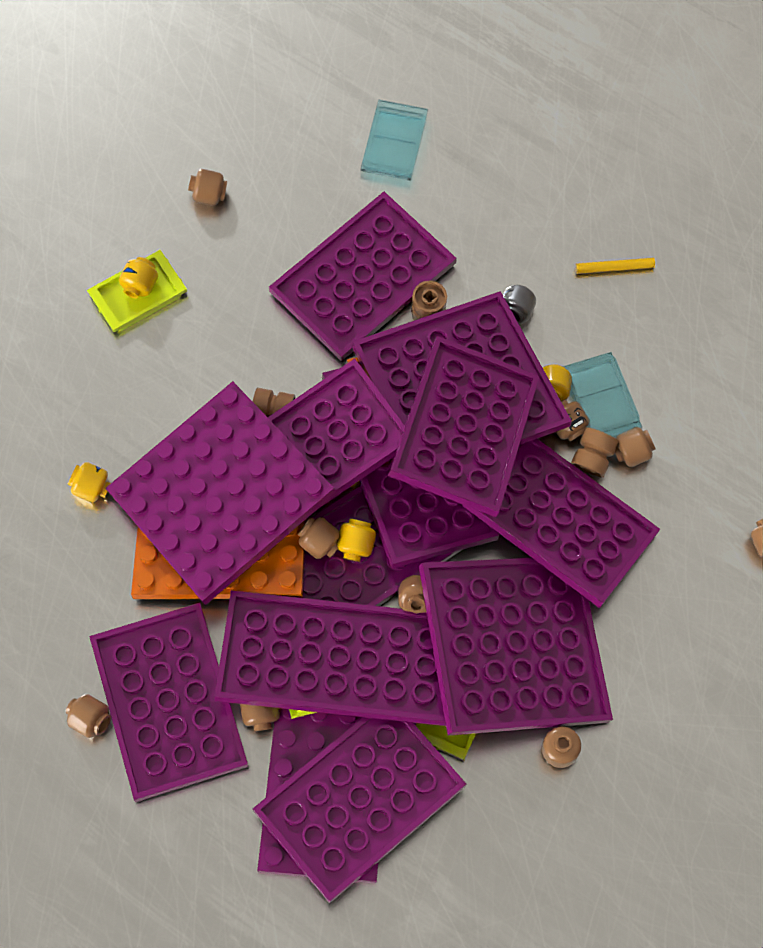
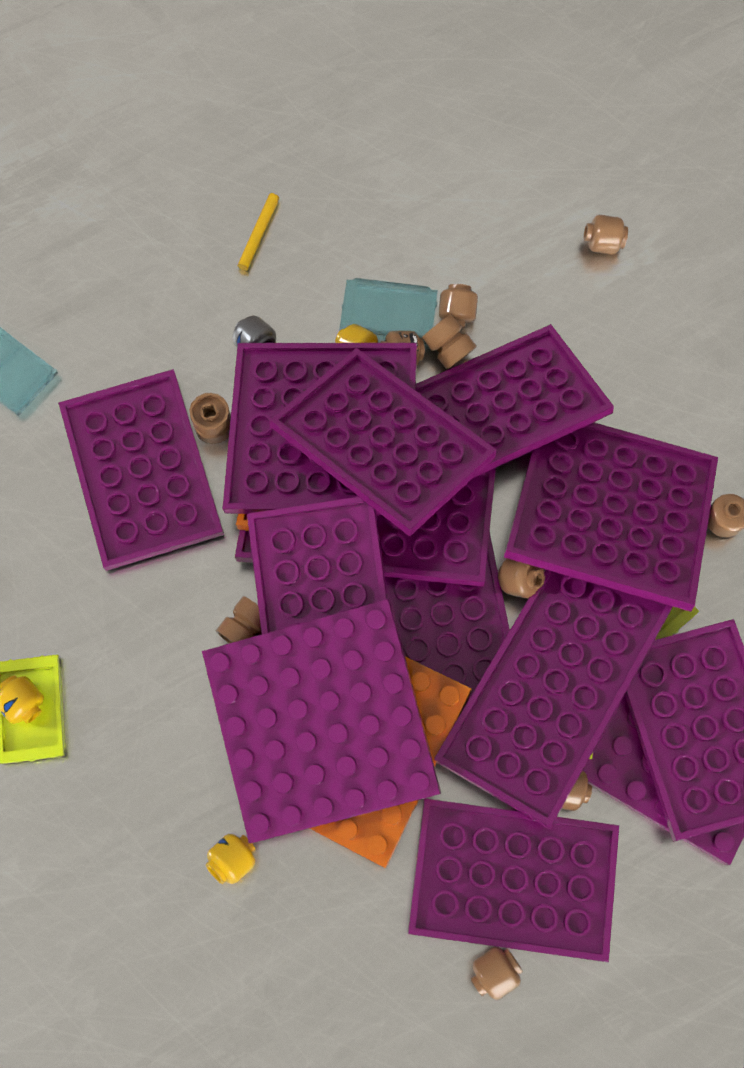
camera: 65 degrees left, 5 degrees up
medium nougat head [297,517,340,559] -> none
yellow head [337,519,376,562] -> none

